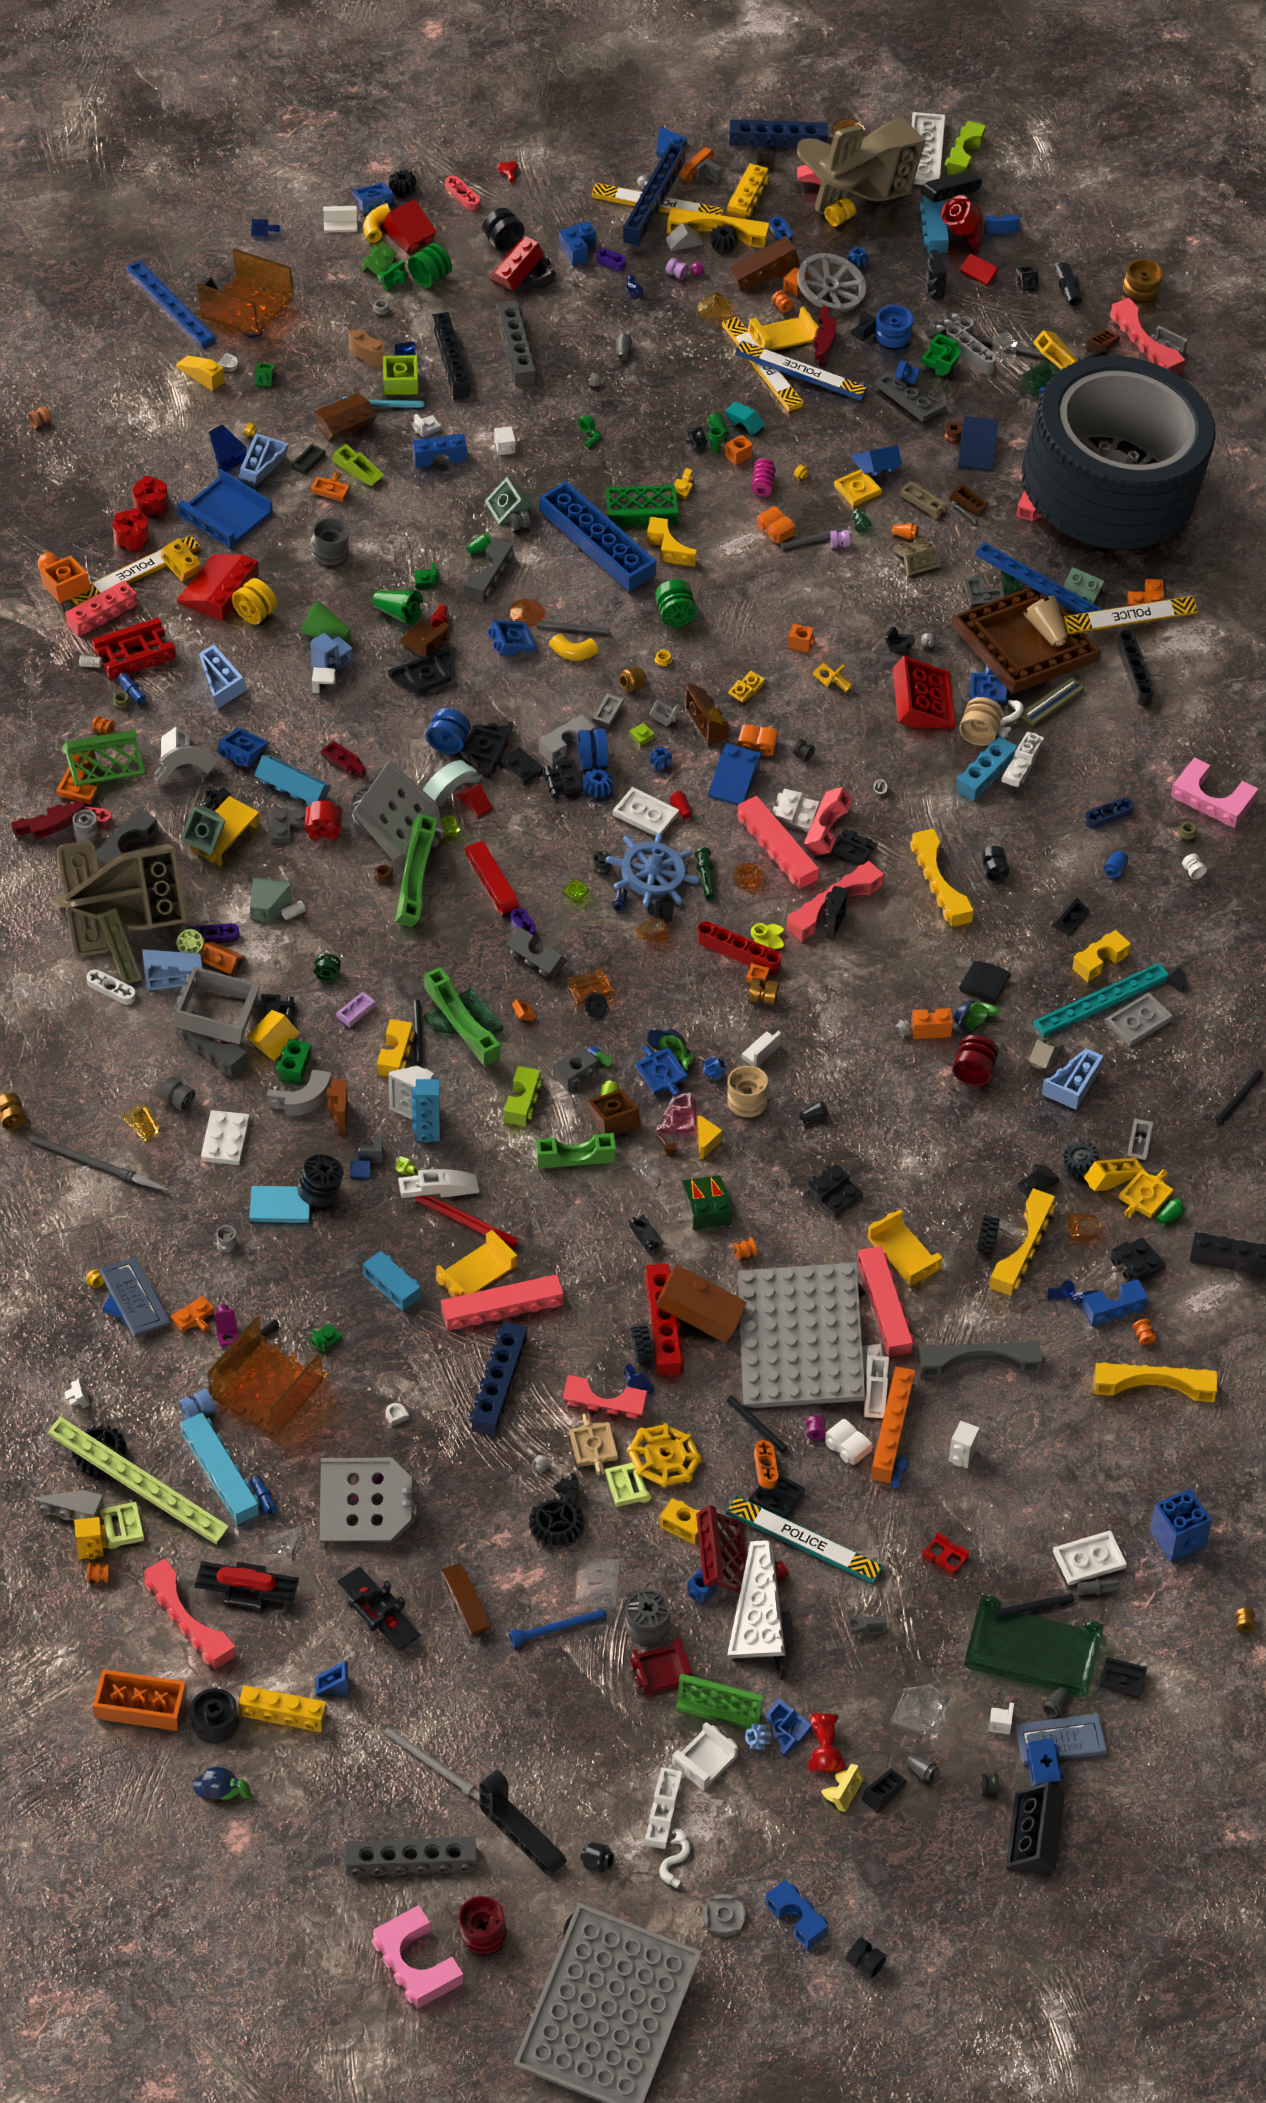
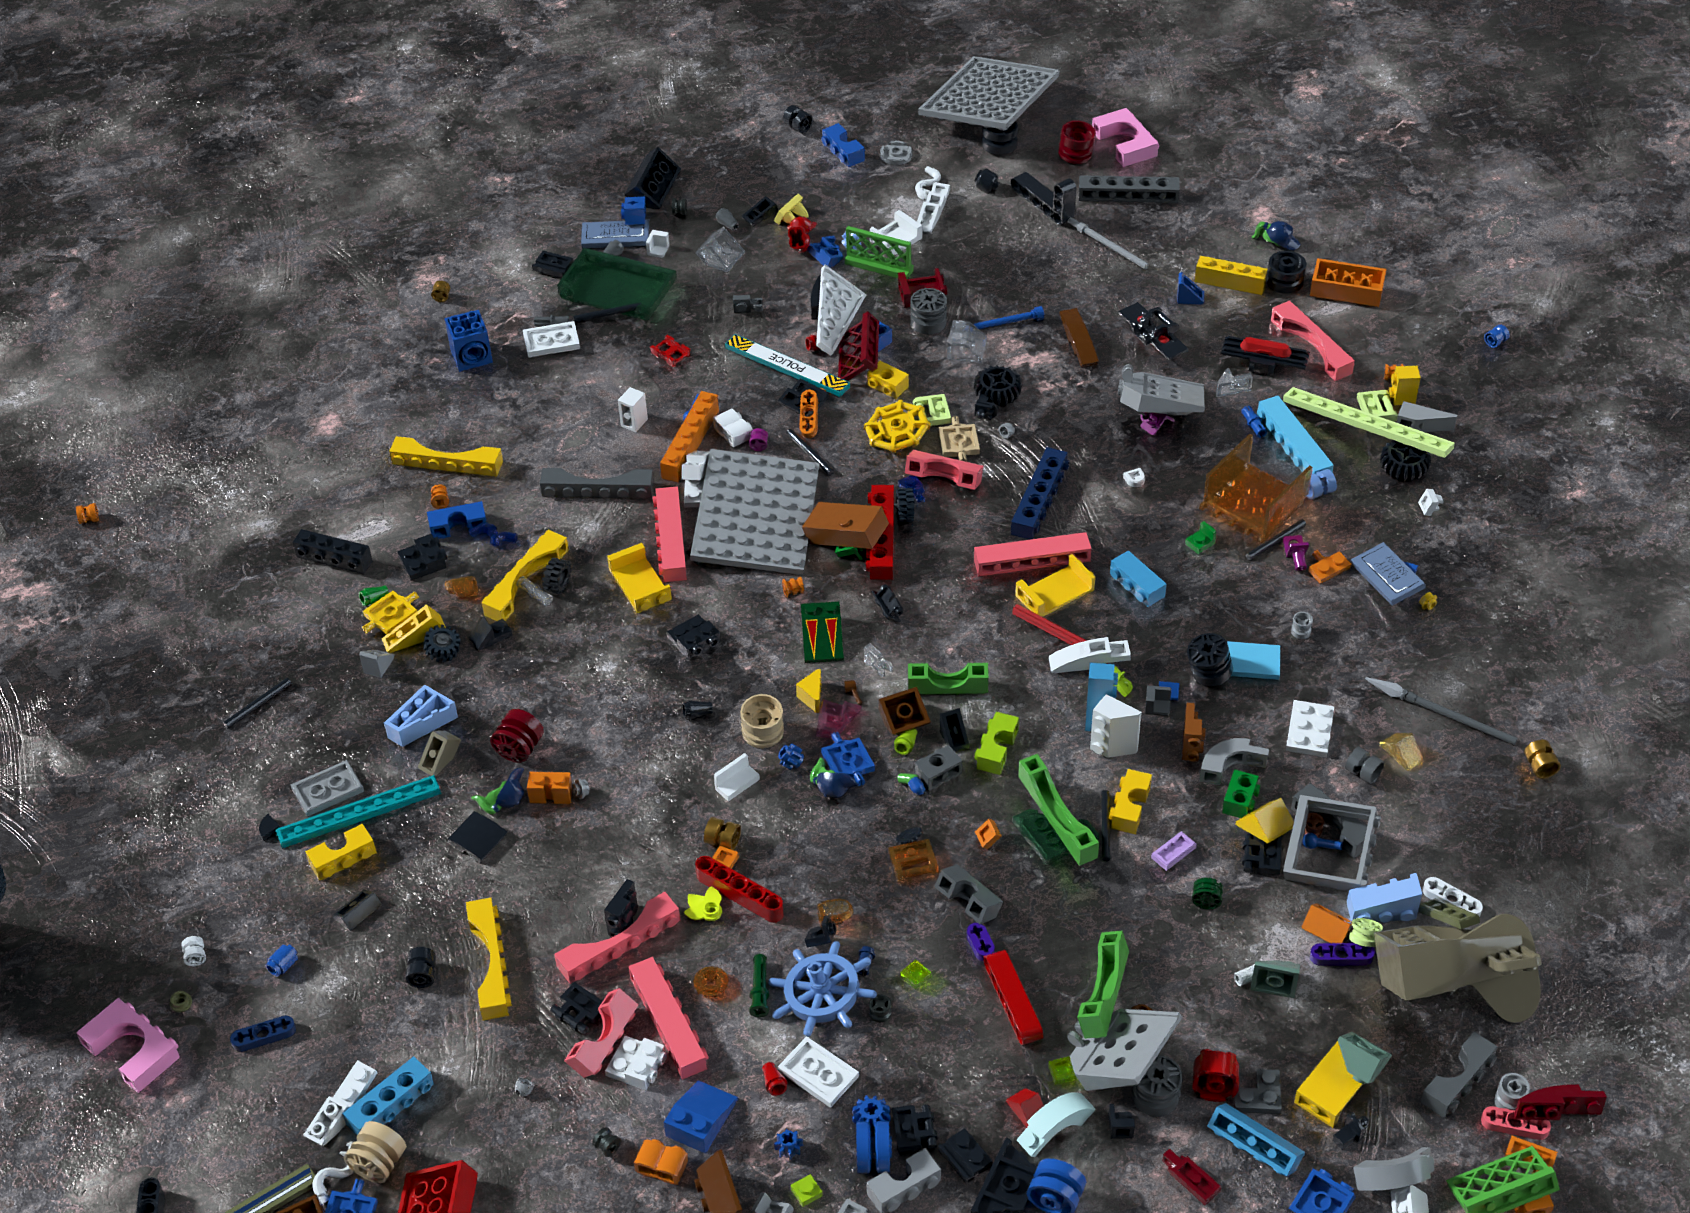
camera: 170 degrees left, 5 degrees down
none -> black slope [940,708,970,751]

